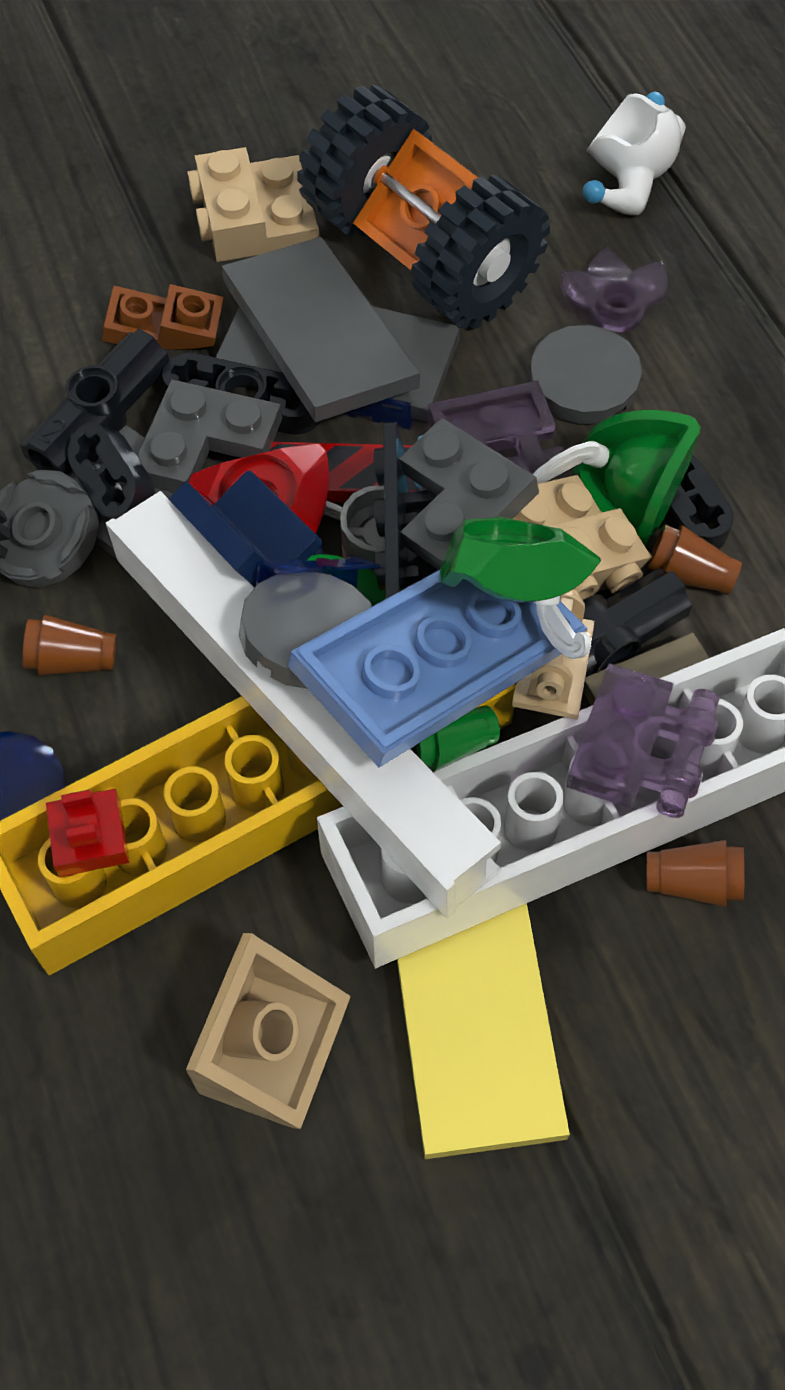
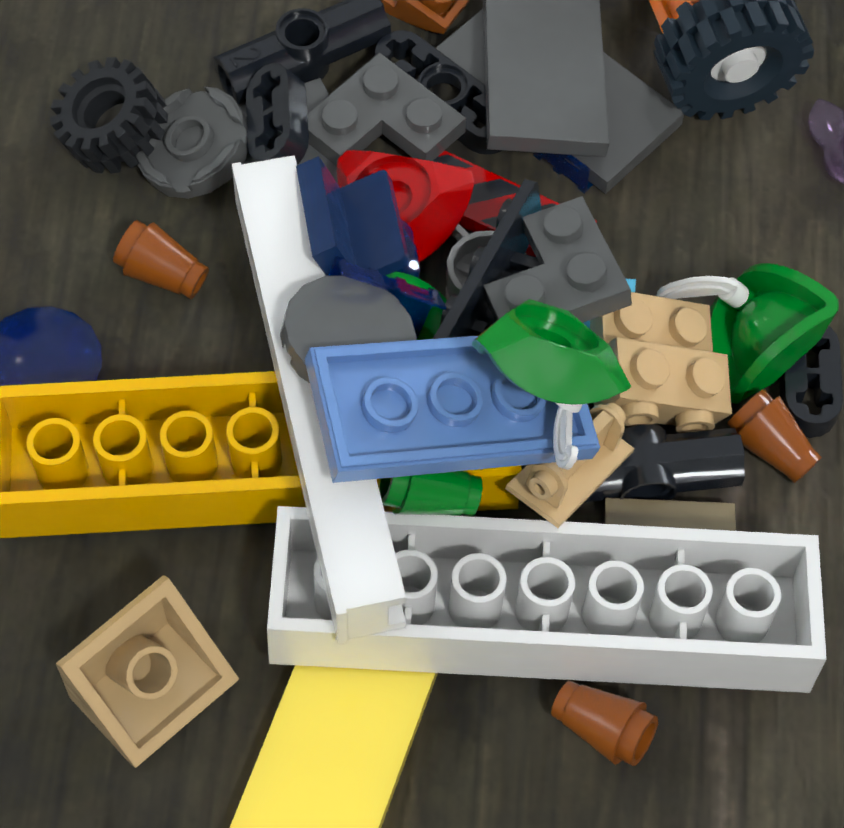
camera: 25 degrees right, 0 degrees up
red tile [46,788,130,877] -> none
clear purple plate [428,380,564,474] -> none
dark grey tile [529,325,642,424] -> none
clear purple plate [566,663,719,818] -> none

